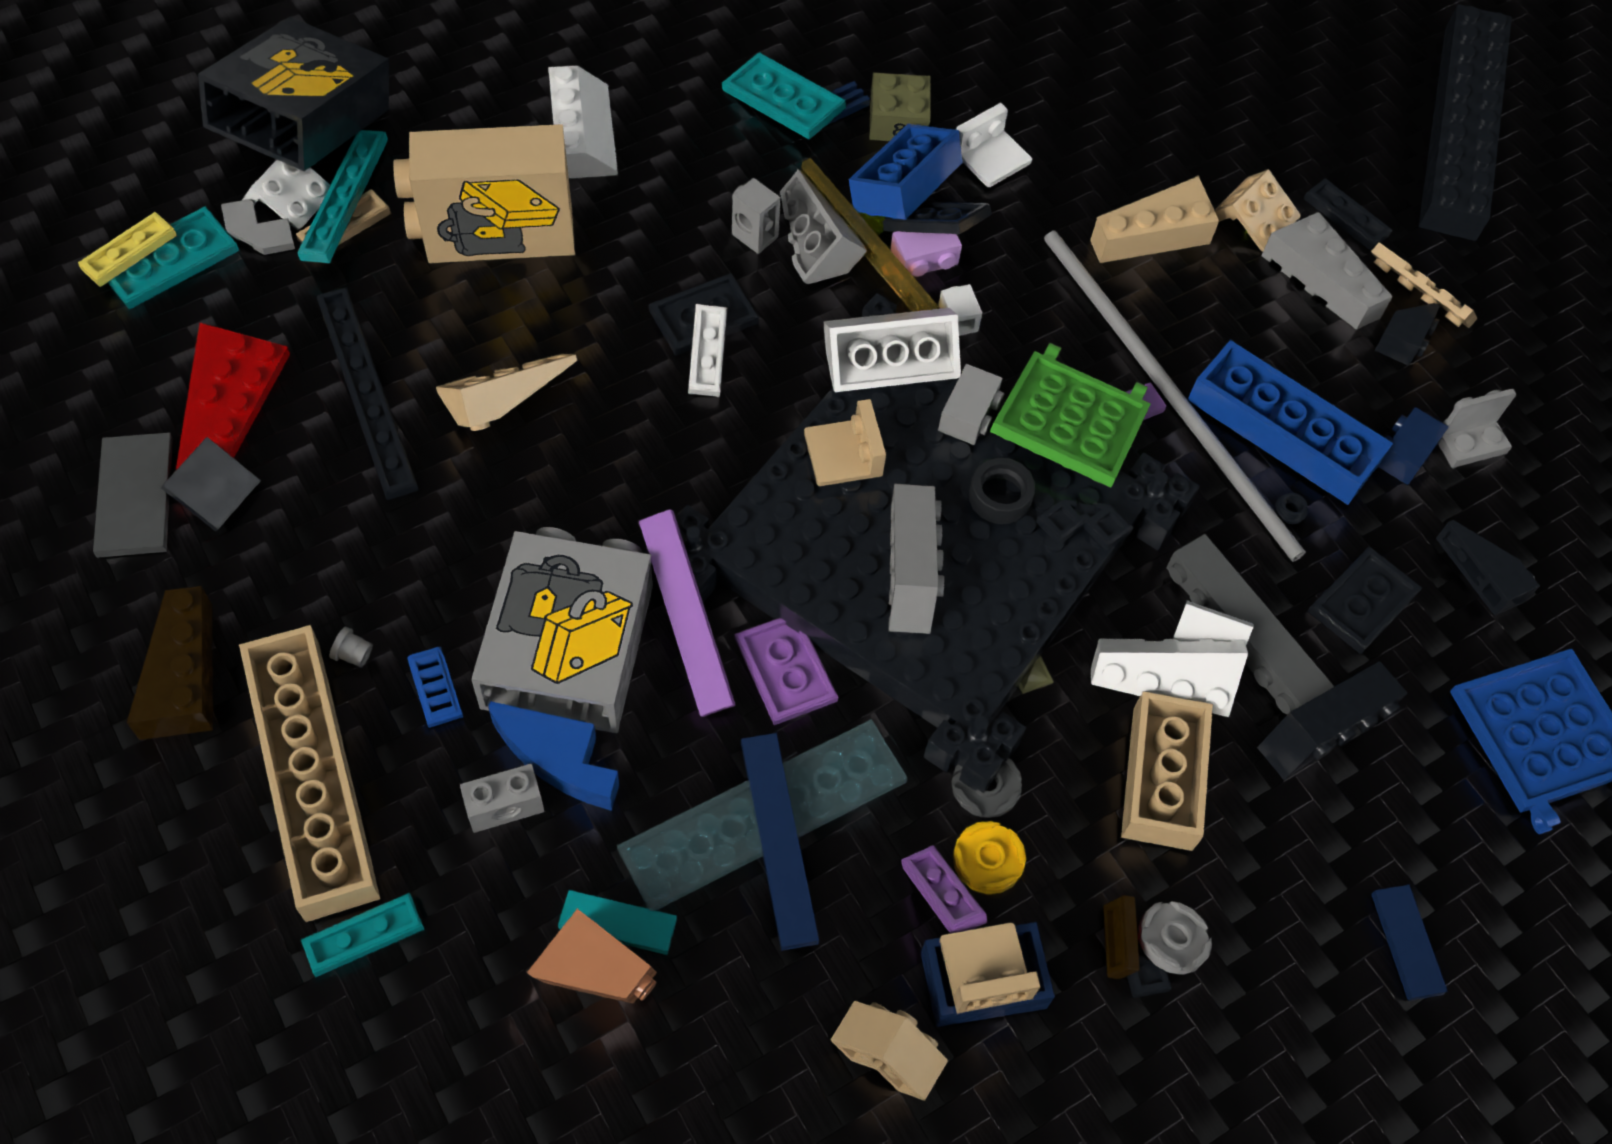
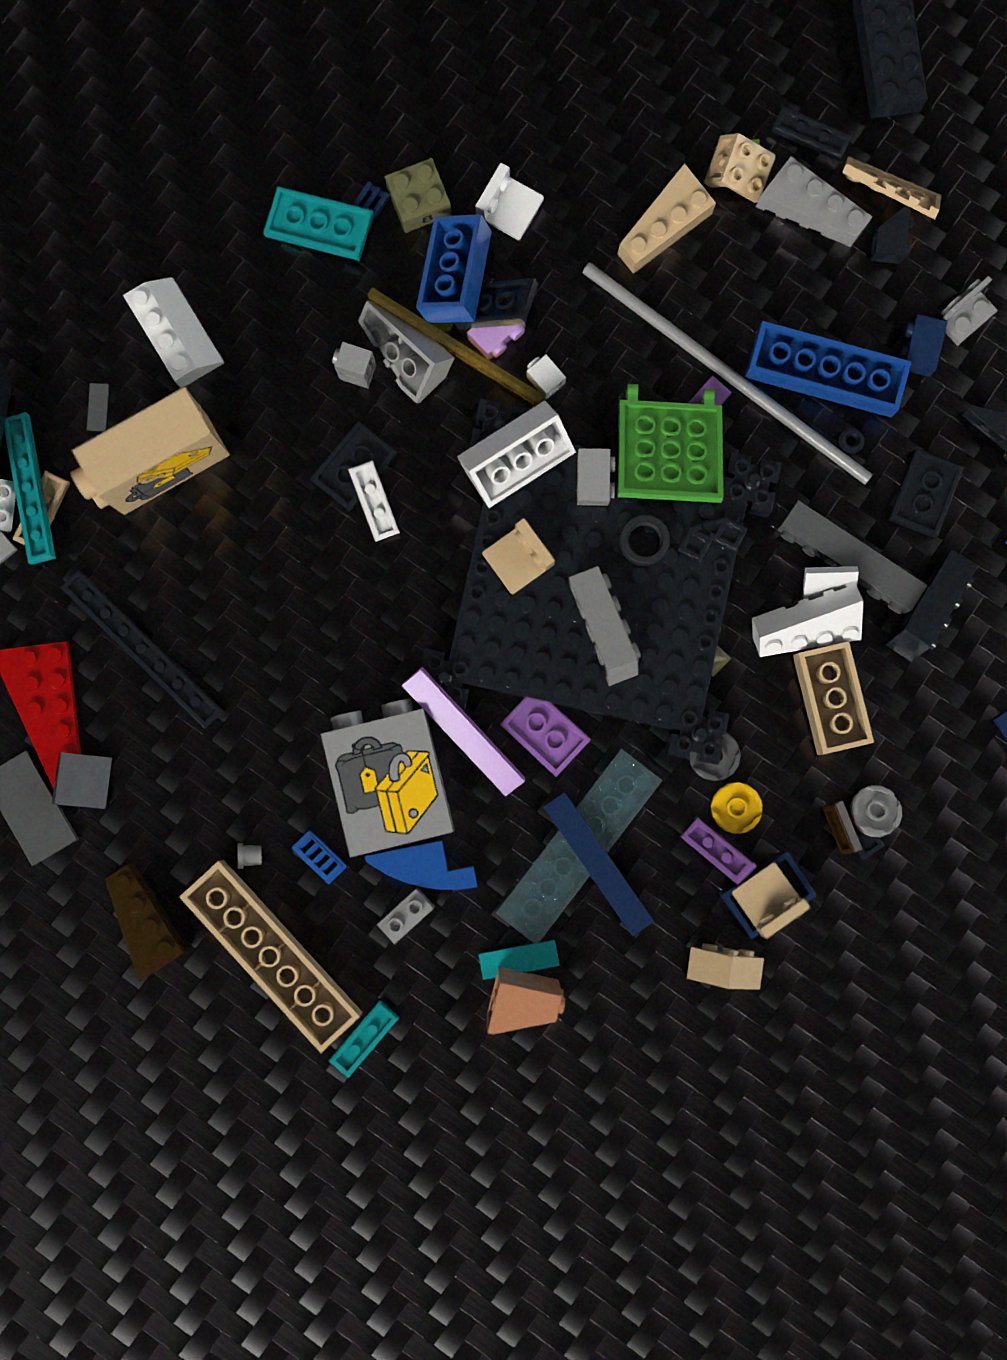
camera: 15 degrees left, 25 degrees up
tan wedge [436,354,577,431] -> none

